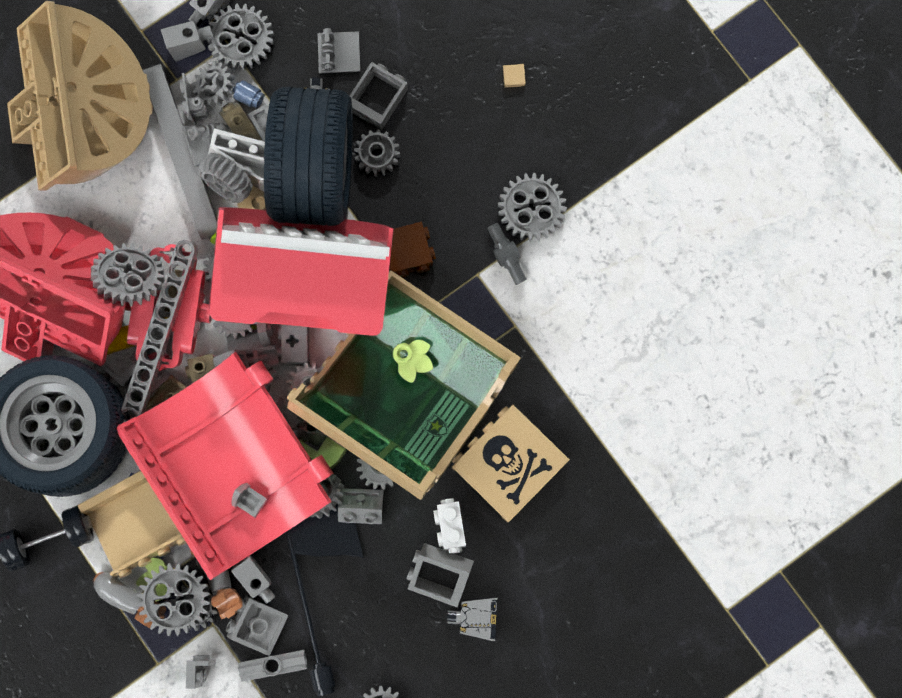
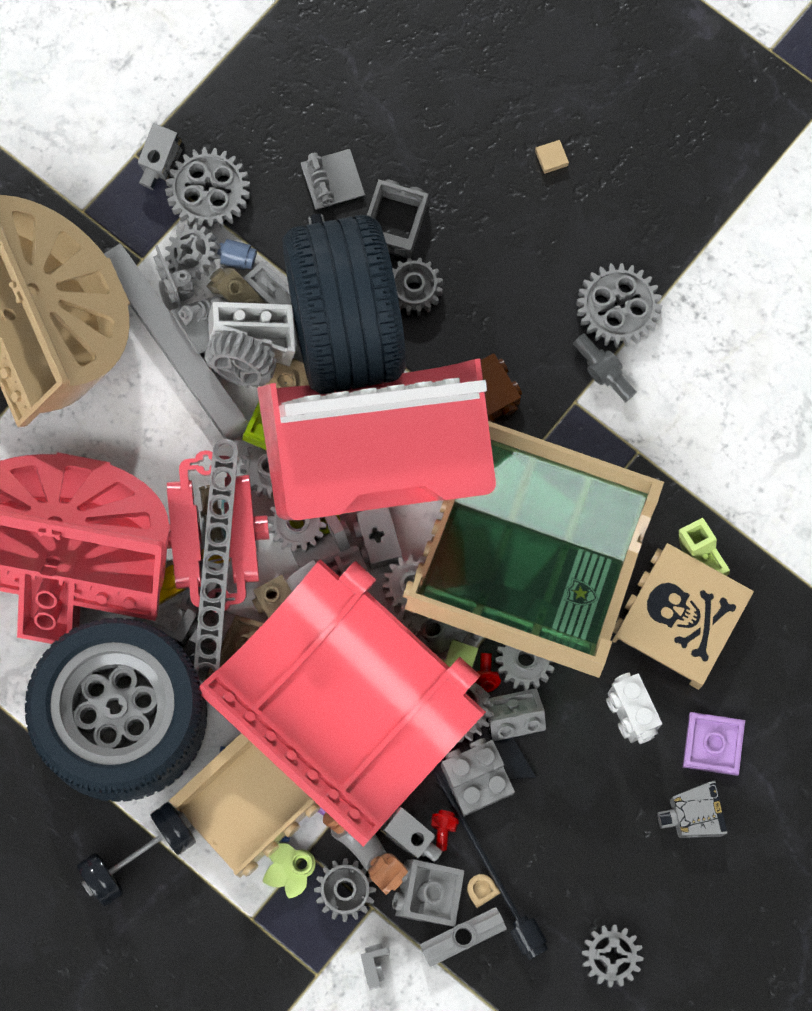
camera: 20 degrees left, 5 degrees down
light grey gear [91,243,164,307] -> none
light grey piece [94,572,166,628] -> none
light grey gear [137,563,211,636] -> none
light grey torso [161,21,214,62] -> none
light grey tile [231,483,268,518] -> none
yellowish green plate [393,340,433,383] -> none
light grey window [407,543,474,607] -> none
none -> red plate [431,810,459,851]
none -> light grey plate [441,738,515,816]
none -> tan tile [467,874,500,908]
none -> red plate [475,653,501,692]
none -> yellowish green brick [679,518,730,576]
none -> lavender tile [683,712,745,776]

